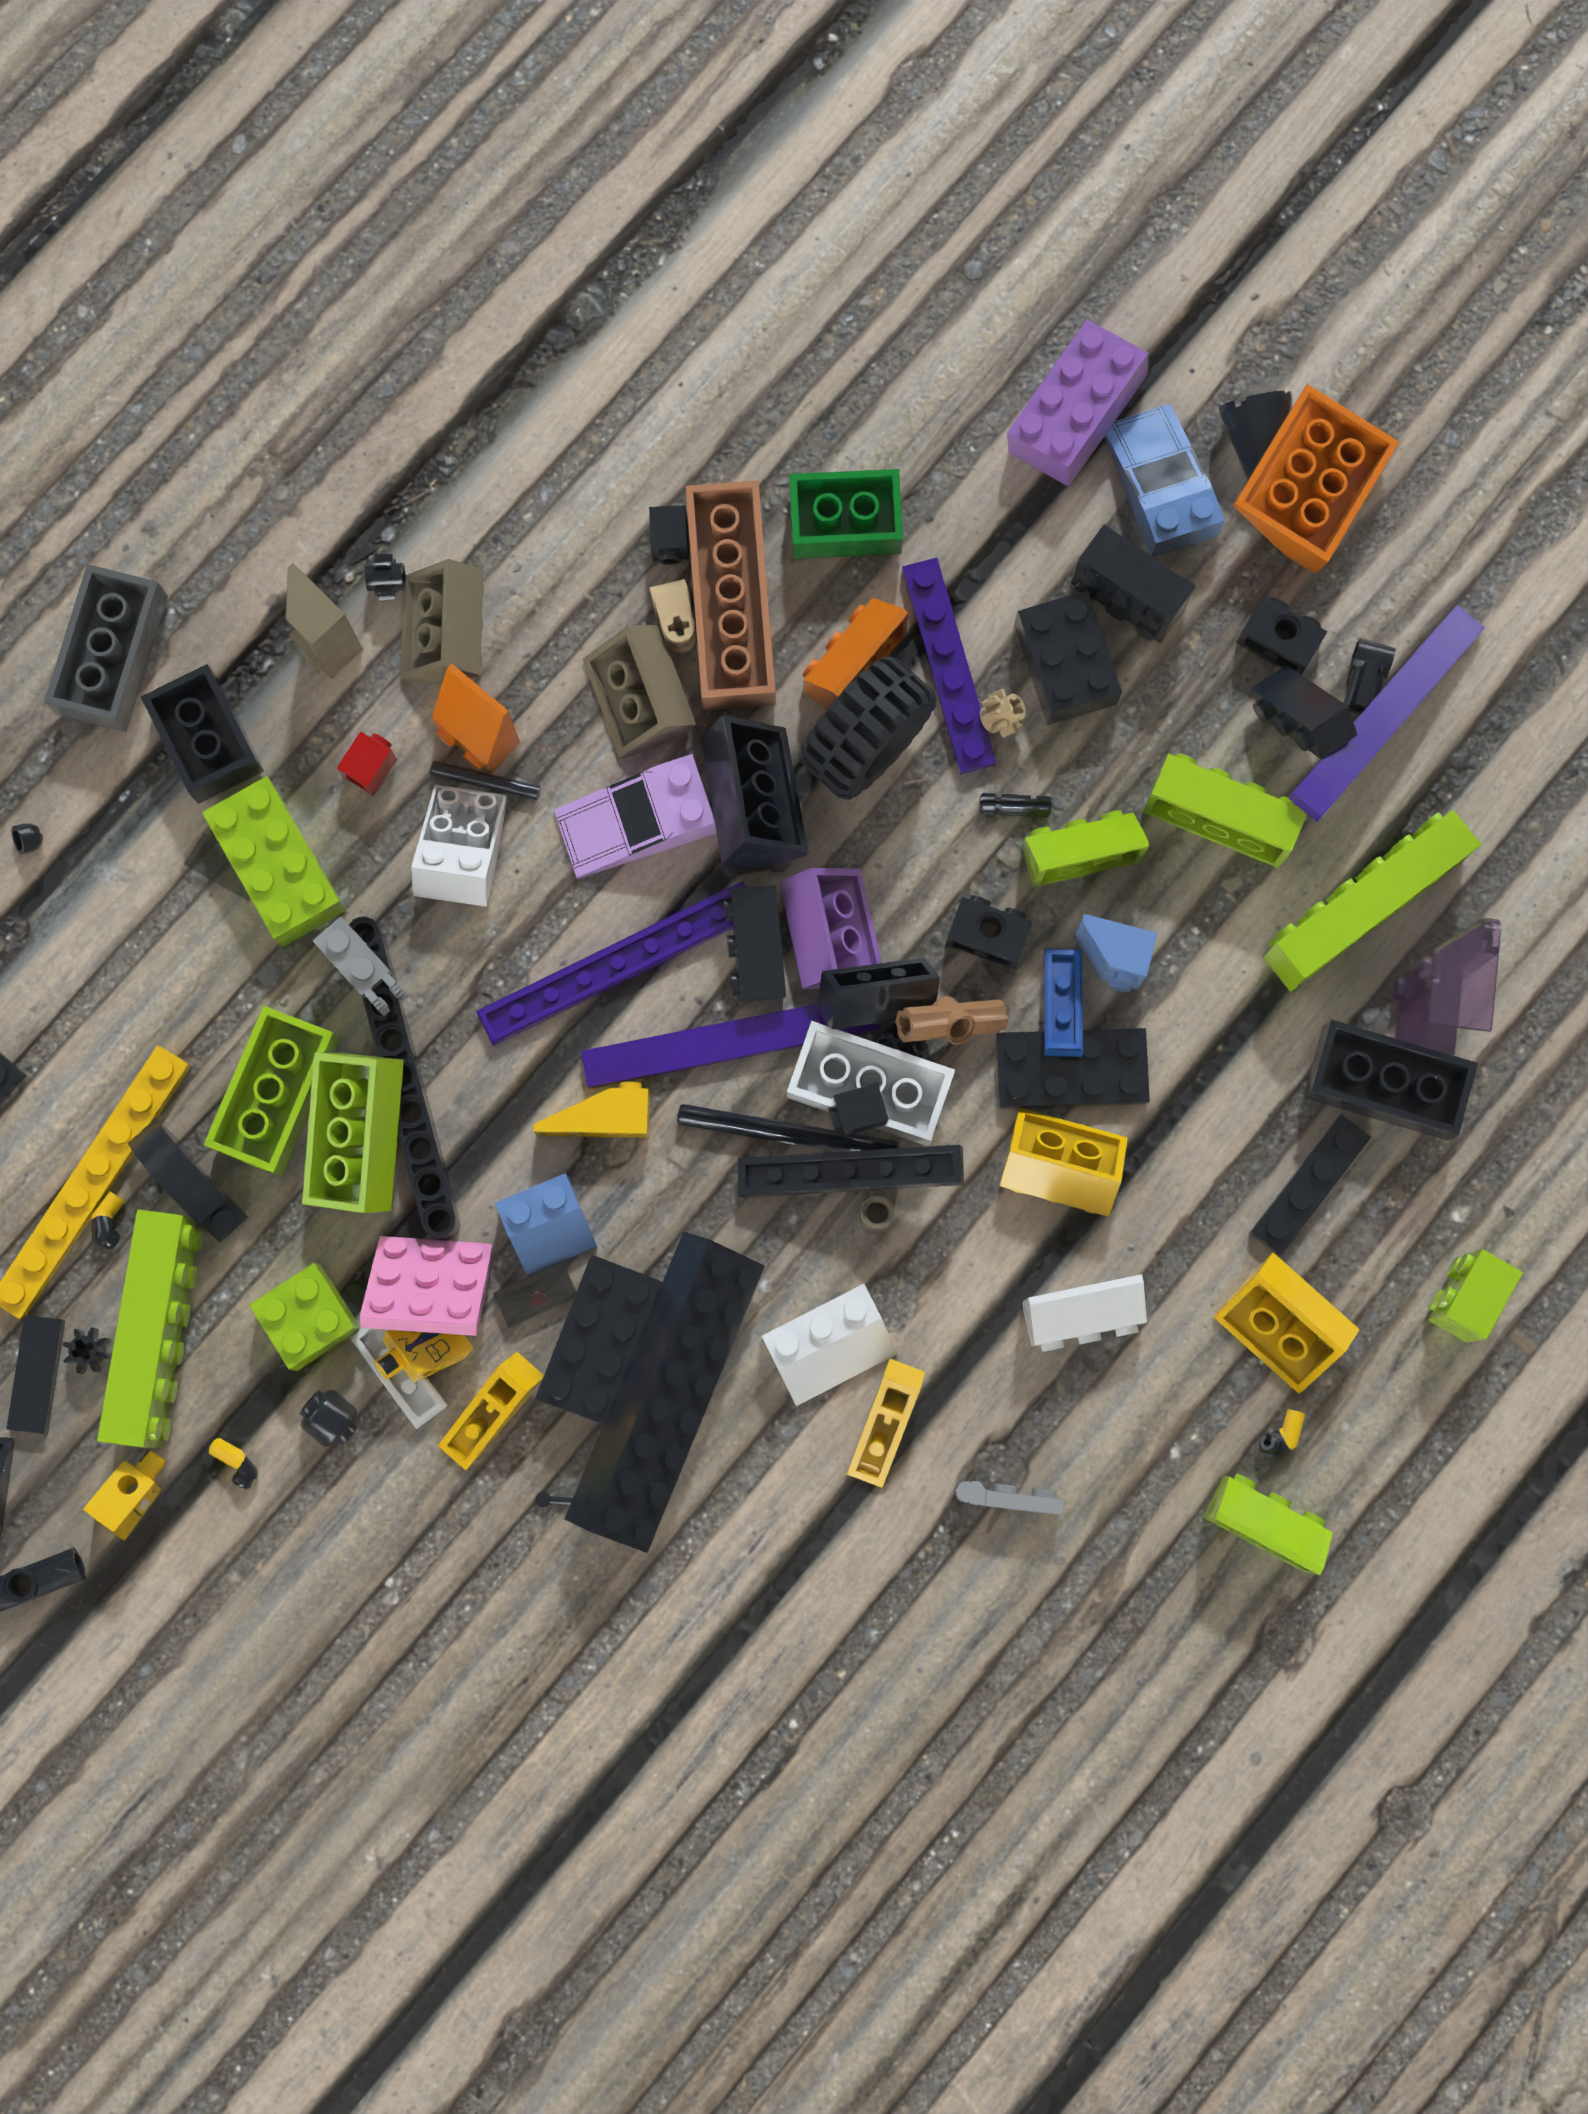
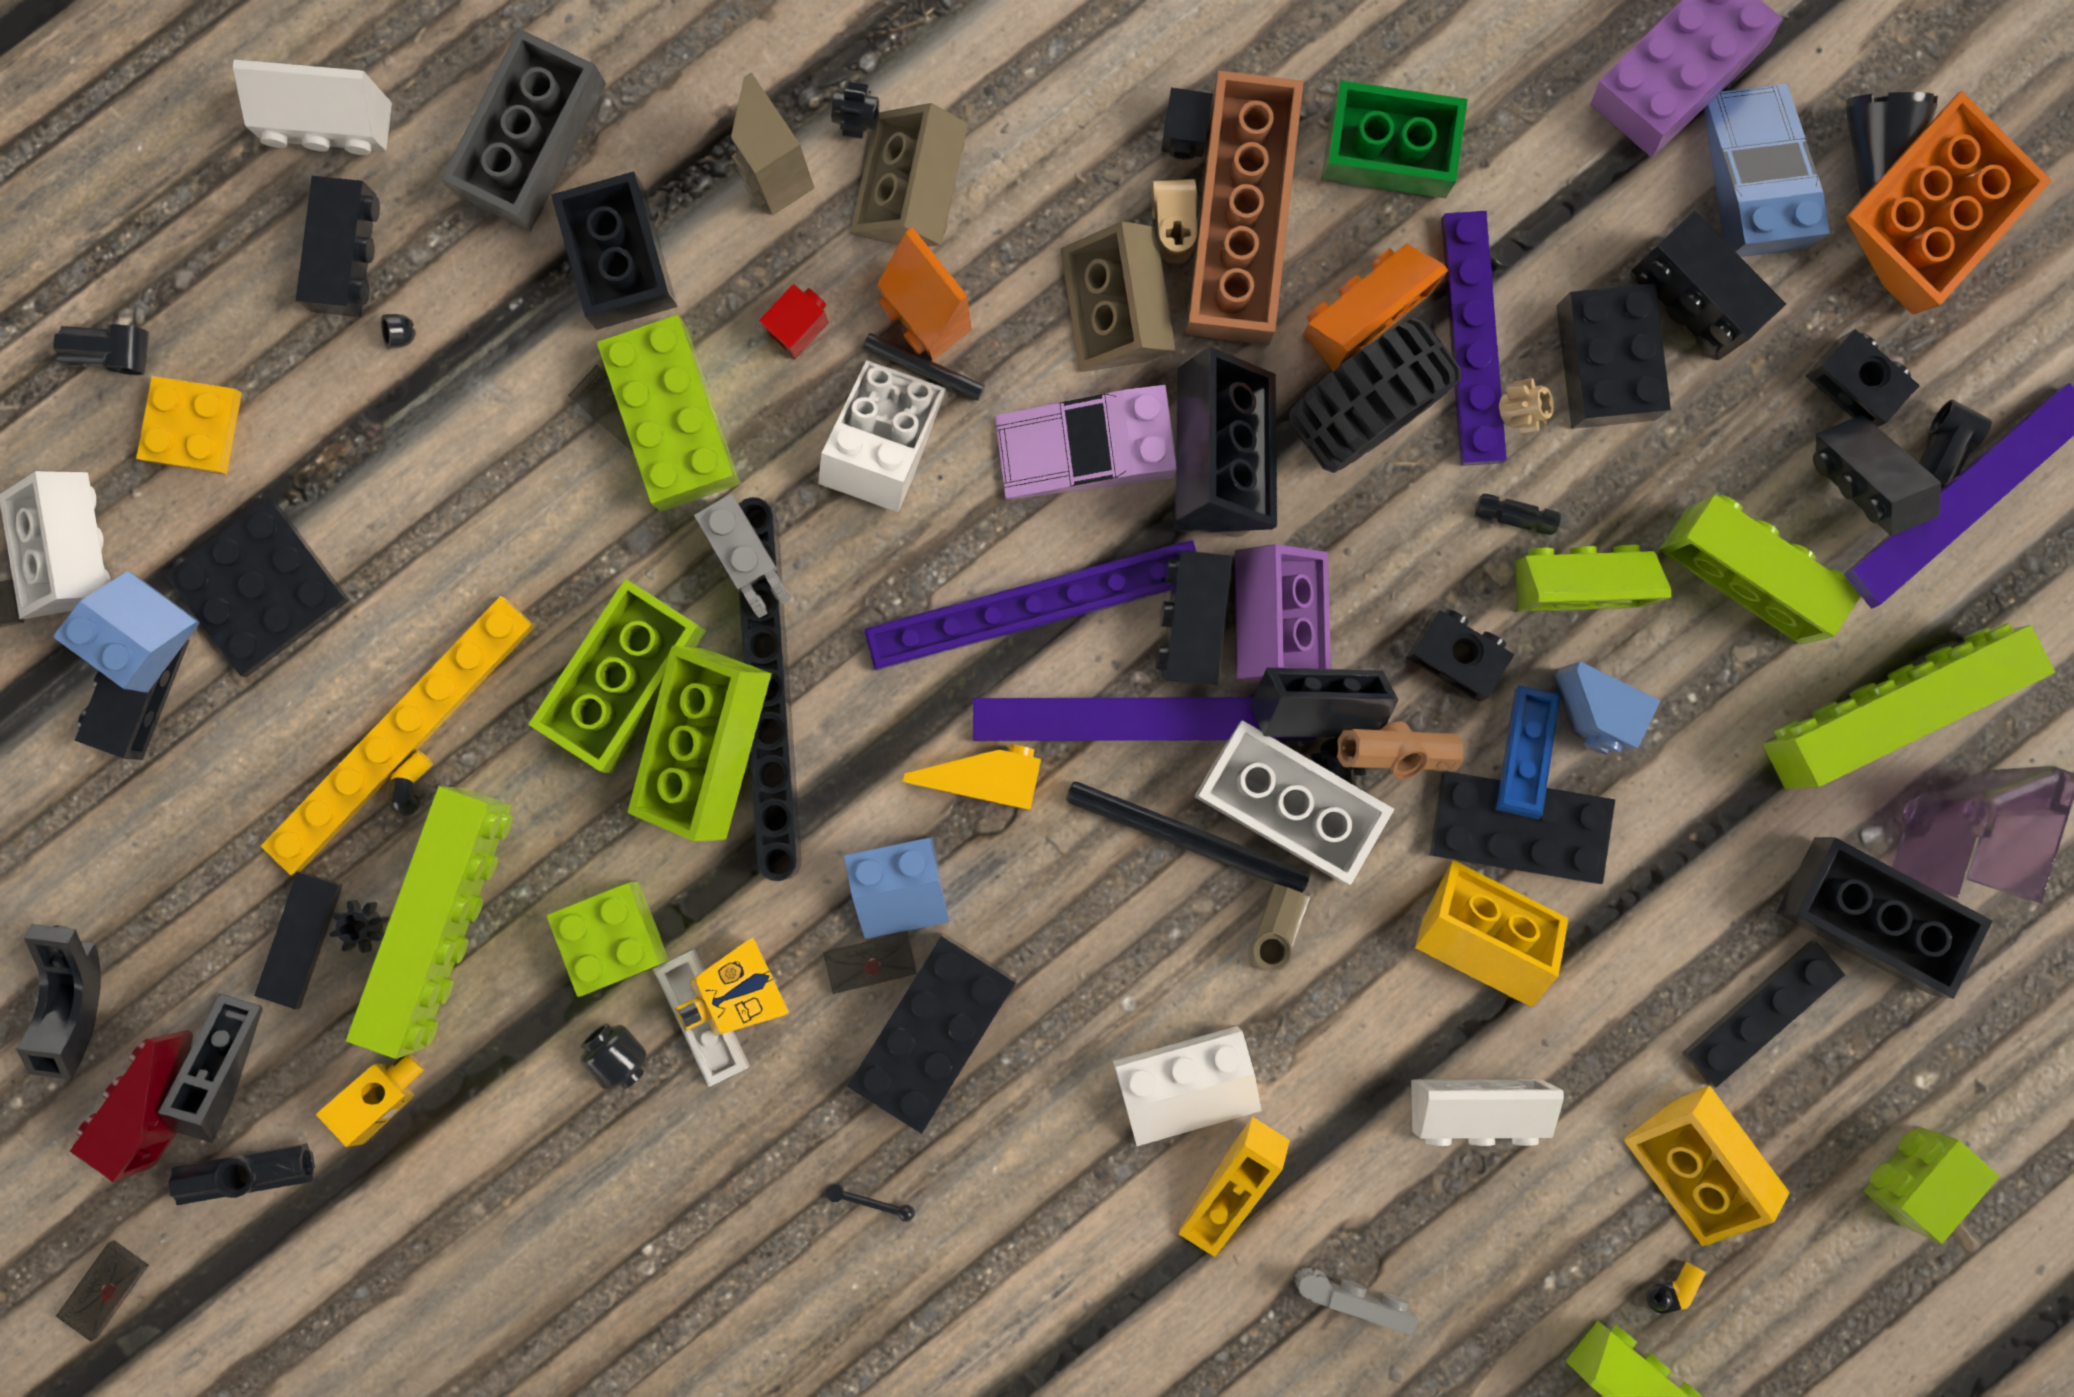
camera: 10 degrees right, 5 degrees up
black arch [128,1118,248,1243] -> none
arm [209,1438,258,1490] -> none
bright pink plate [360,1236,493,1336] -> none
yellow slope [438,1352,544,1470] -> none
black brick [564,1231,765,1553] -> none
black plate [738,1144,964,1198] -> none
black brick [828,1083,889,1137] -> none

